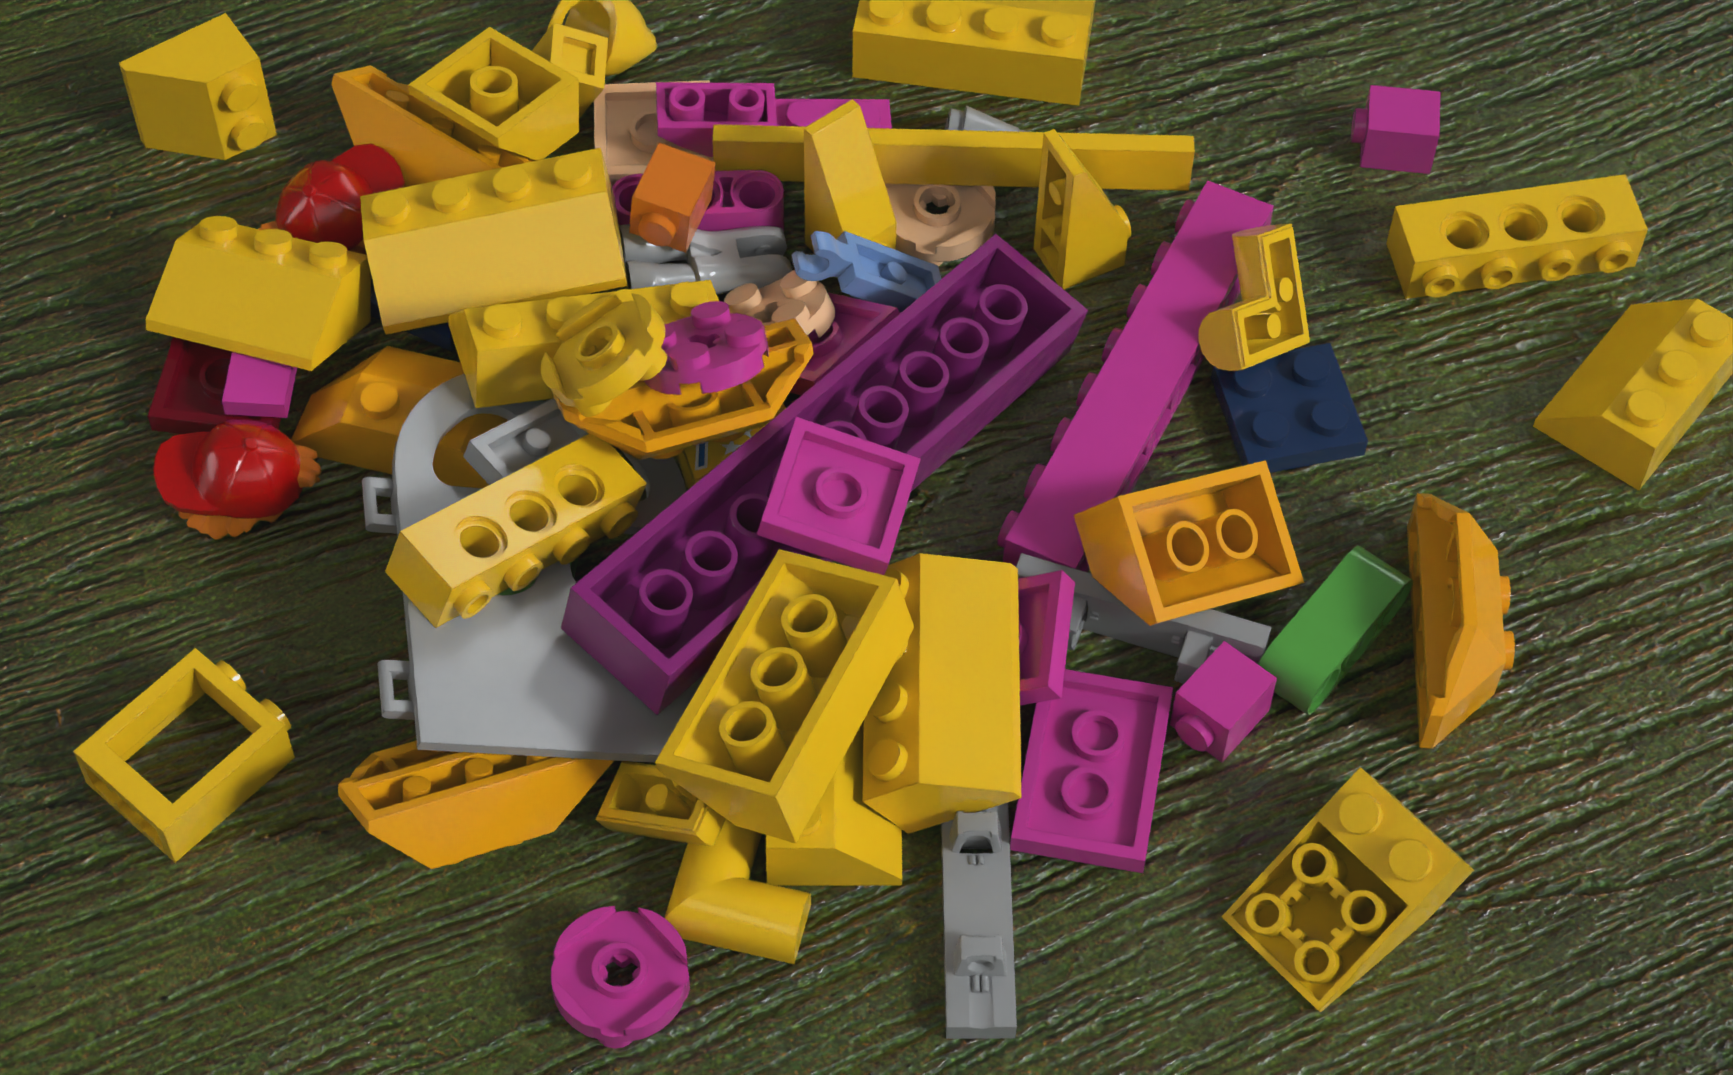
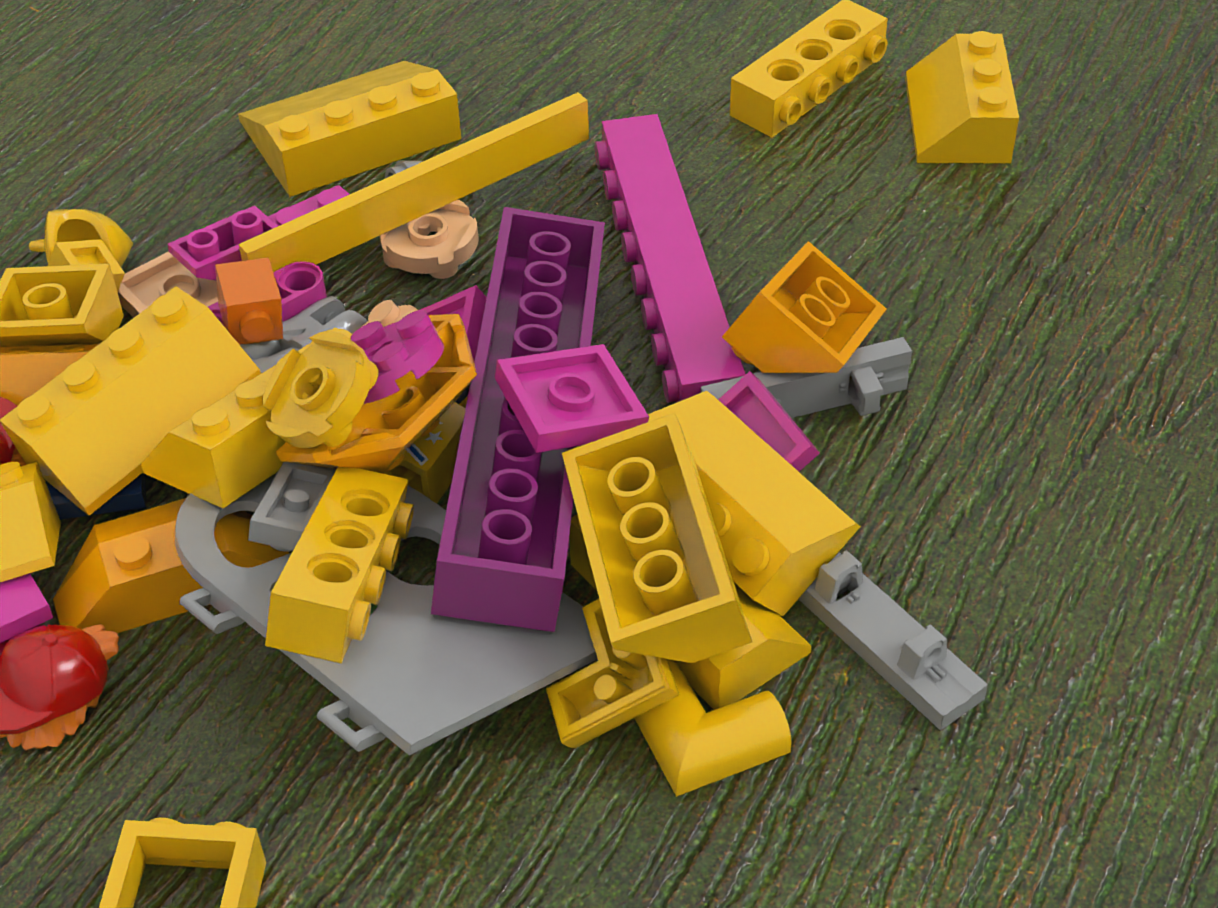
camera: 35 degrees left, 10 degrees down
light orange wedge [338,740,614,869] -> none
dark pink plate [551,906,690,1049] -> none
medium blue plate [792,231,942,313] -> none
yellow slope [804,99,897,254] -> none
dark pink plate [1010,669,1173,873] -> none
yellow slope [1033,129,1131,290] -> none
dark pink brick [1170,641,1277,762] -> none
yellow brick [1199,223,1310,371] -> none
dark blue plate [1211,343,1368,473] -> none
yellow slope [1221,767,1474,1012] -> none
bright green beam [1258,545,1414,715] -> none
dark pink brick [1351,85,1441,174] -> none
light orange wedge [1407,493,1515,748] -> none

